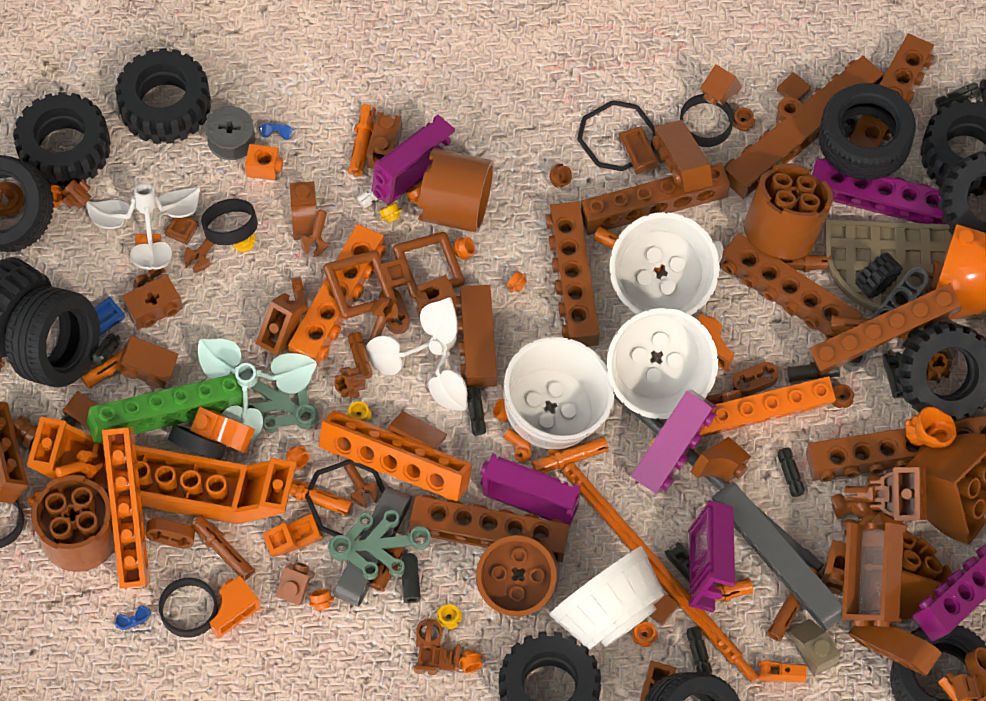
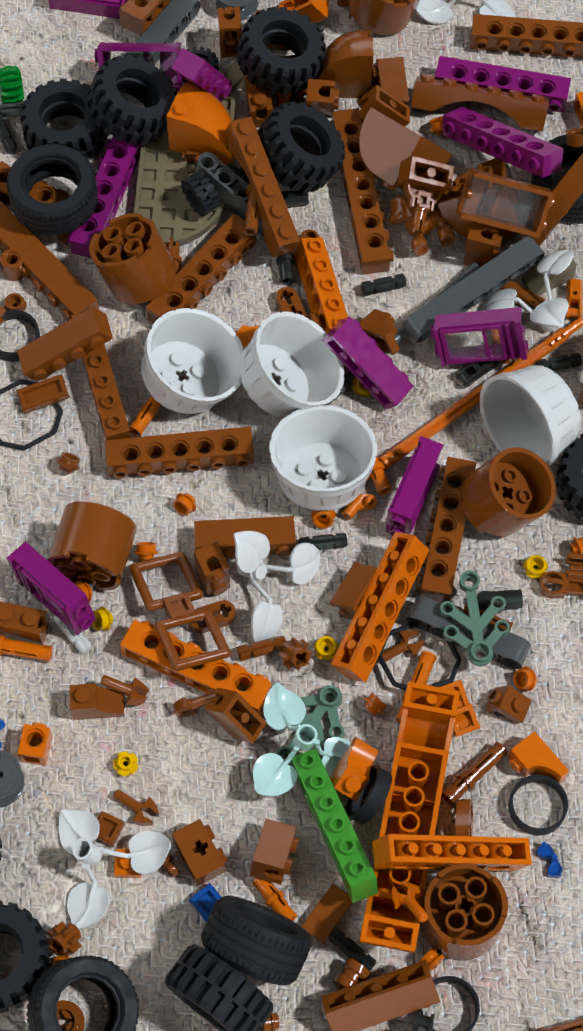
camera: 90 degrees left, 0 degrees up
pearl dark grey axle [91,333,121,366] -> none
black tyre [201,199,258,245] -> none
dark orange bar [369,297,398,341] -> none
orange hair [905,407,957,448] -> none
none -> white plant [480,250,574,331]

